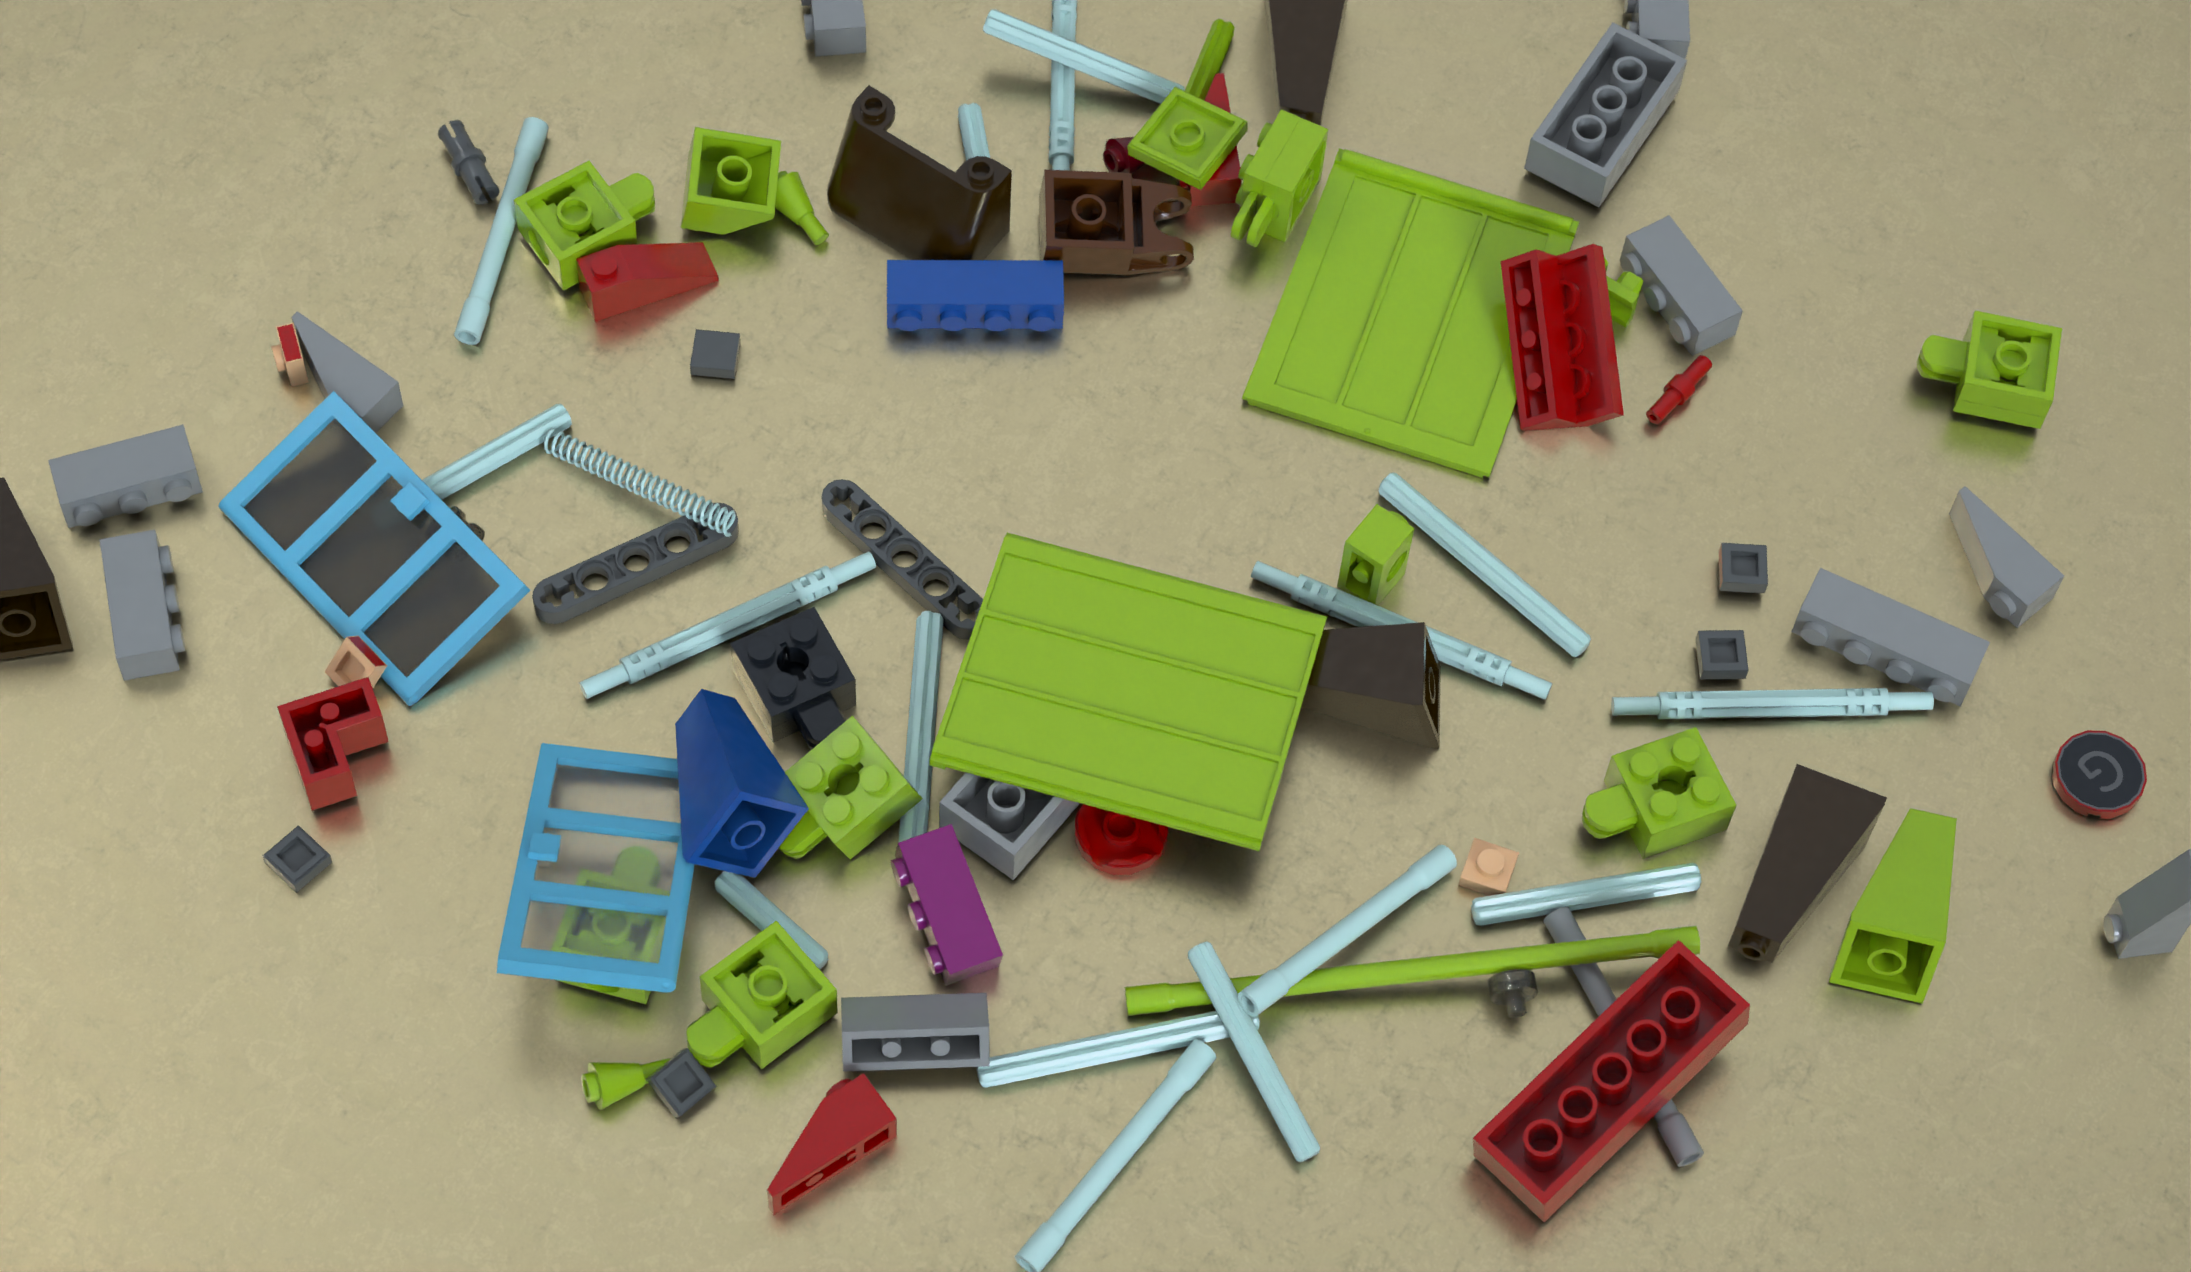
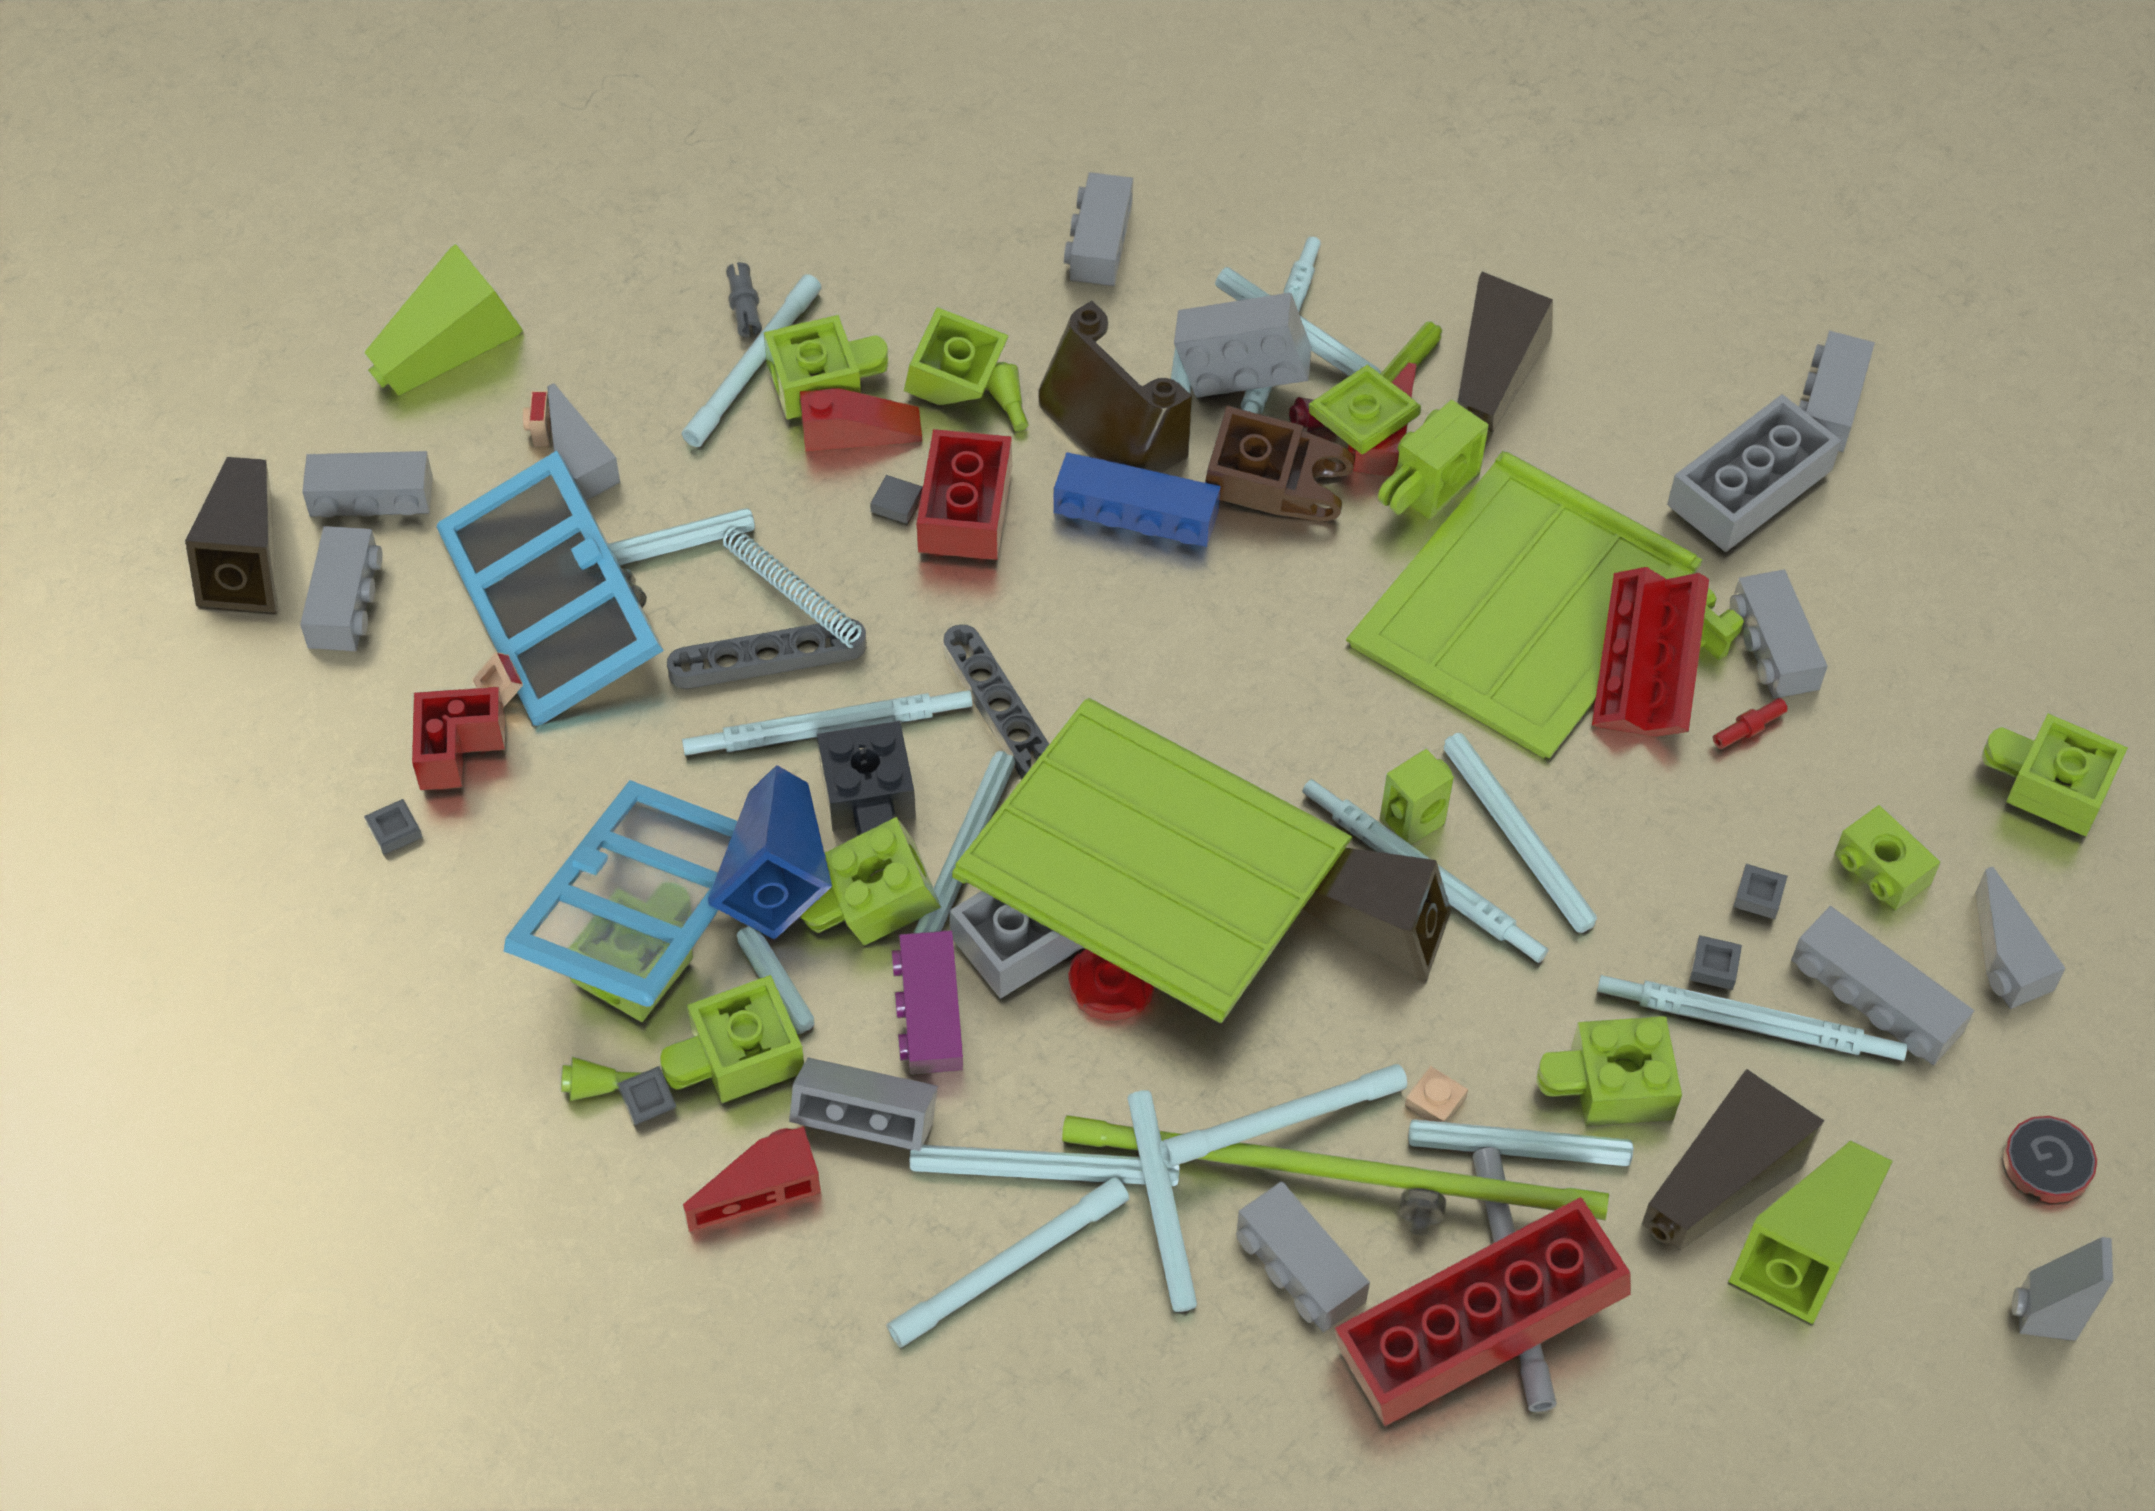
camera: 20 degrees right, 5 degrees down
none -> lime slope [364,244,524,396]
none -> red brick [916,429,1012,560]
none -> light grey brick [1174,292,1311,398]
none -> light grey brick [1236,1181,1370,1333]
none -> lime brick [1834,805,1941,911]

